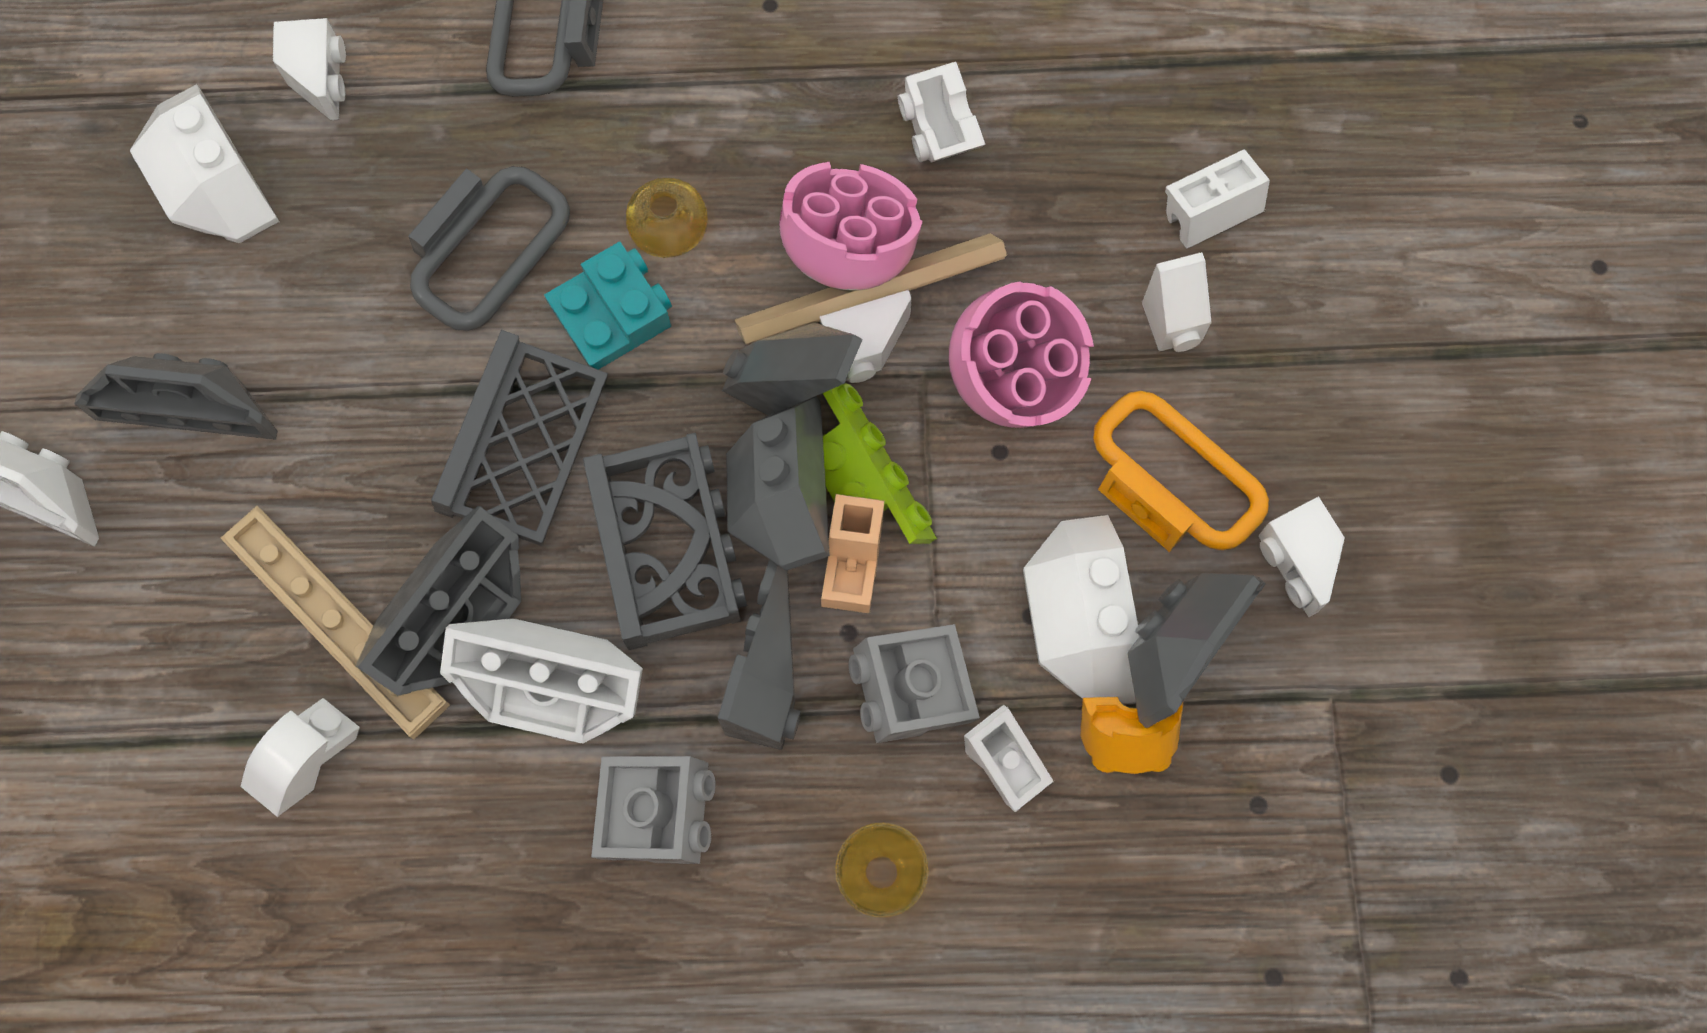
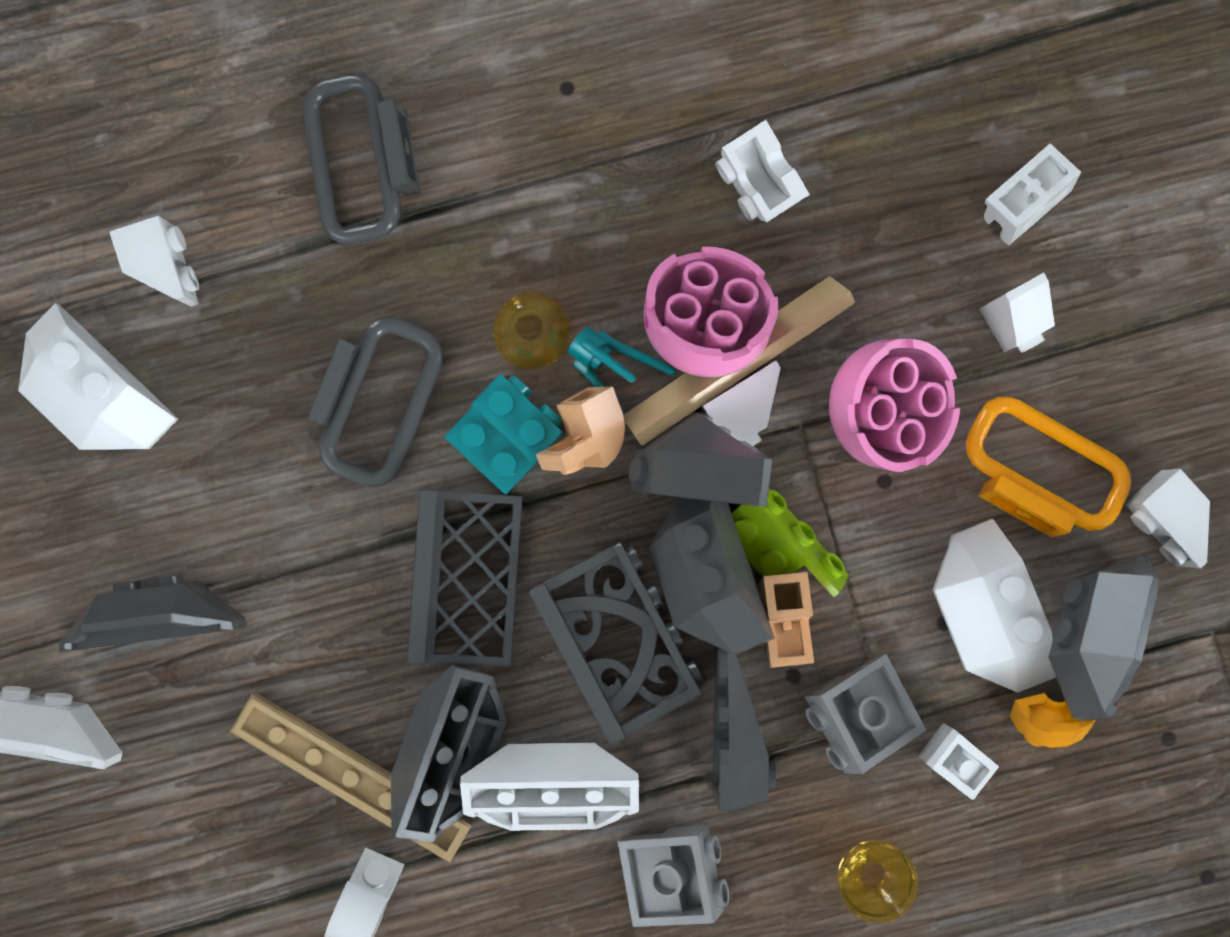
camera: 10 degrees left, 15 degrees up
none -> light nougat brick [536,386,625,475]
none -> teal plant [568,326,675,415]

